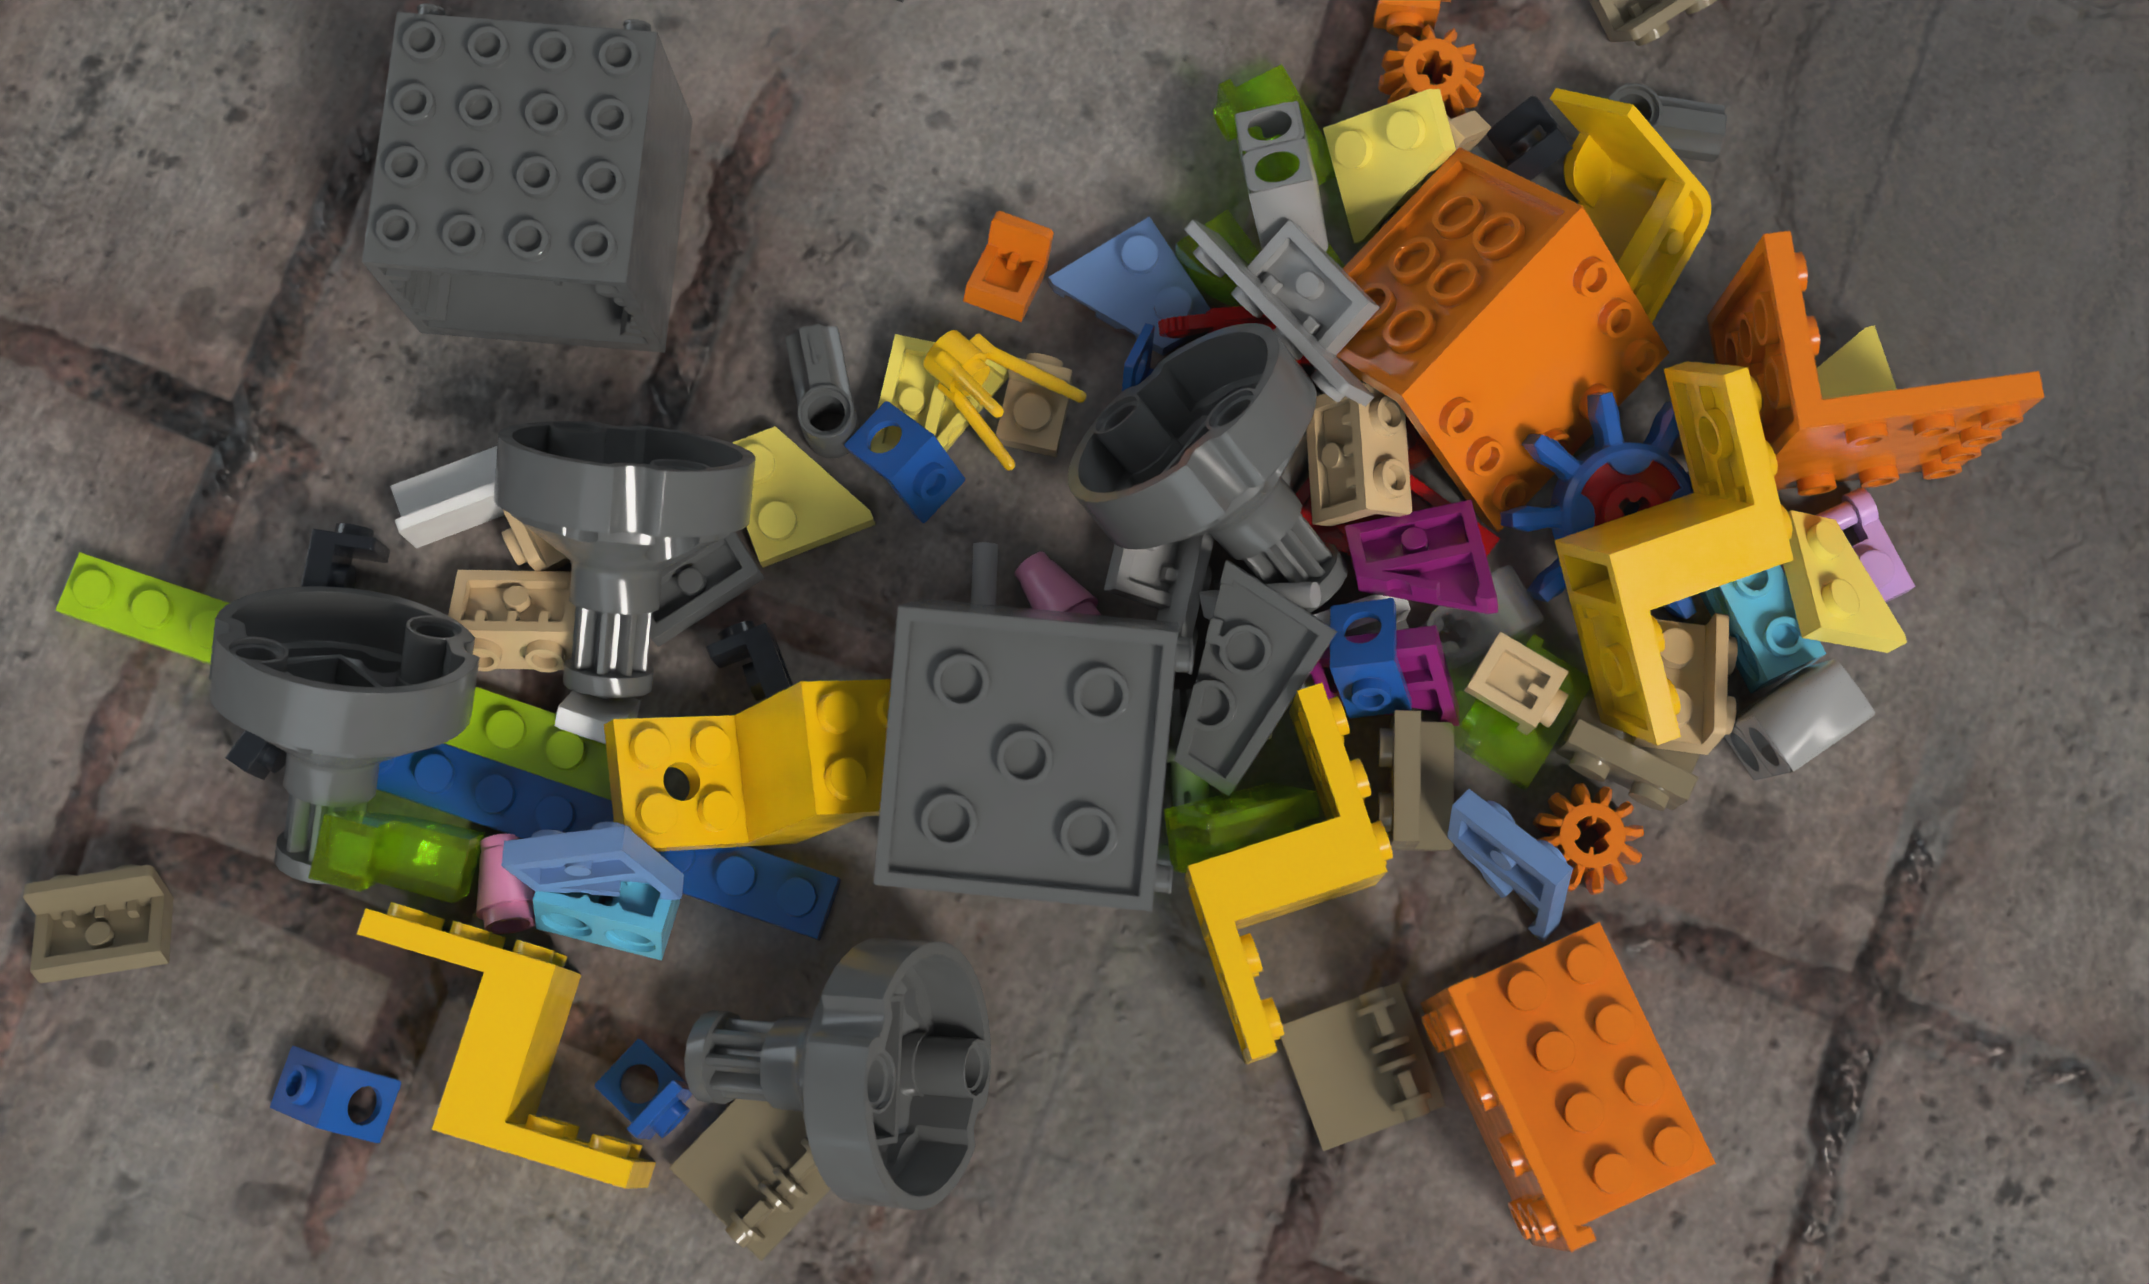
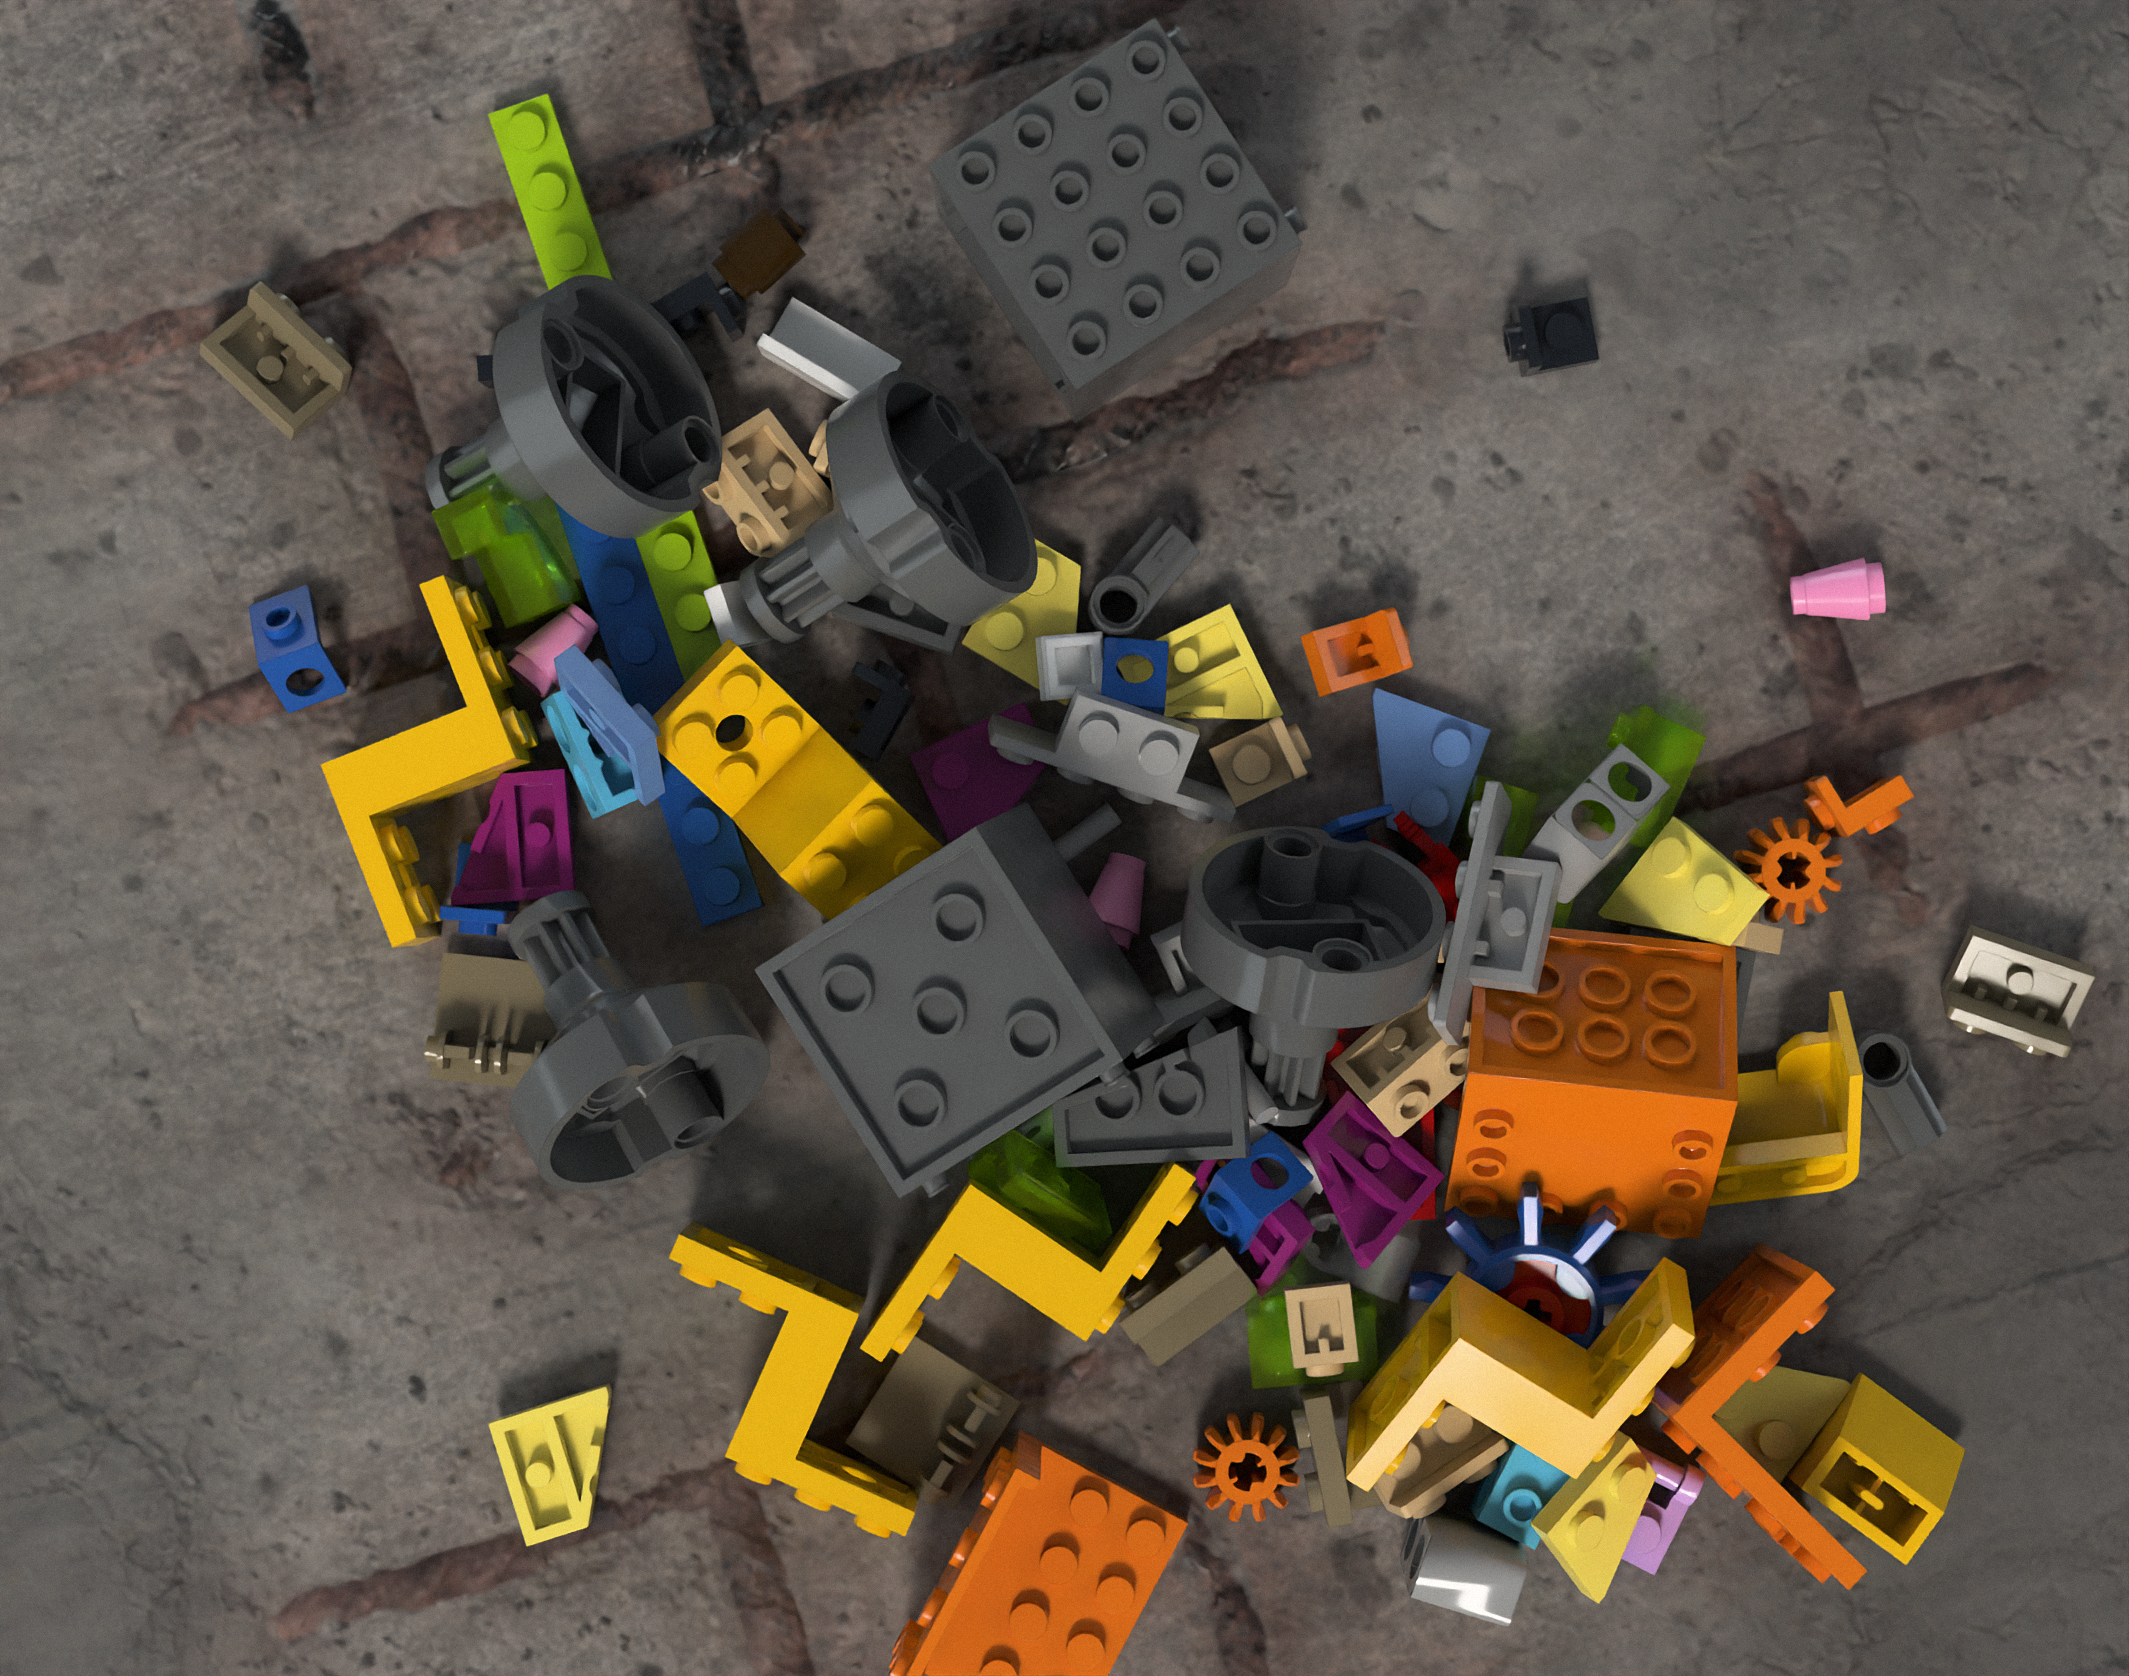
camera: 45 degrees right, 10 degrees up
yellow plant [923,330,1087,471] -> none
medium blue wing [1447,789,1573,943] -> none
black bracket [1487,96,1573,181] -> none
none -> magenta wing [450,769,577,906]
none -> yellow bracket [669,1222,919,1538]
none -> dark brown brick [711,207,807,302]
none -> magenta wing [909,702,1047,843]
none -> light grey bracket [987,687,1236,824]
none -> white tile [1035,631,1104,701]
none -> yellow slope [1786,1372,1966,1565]

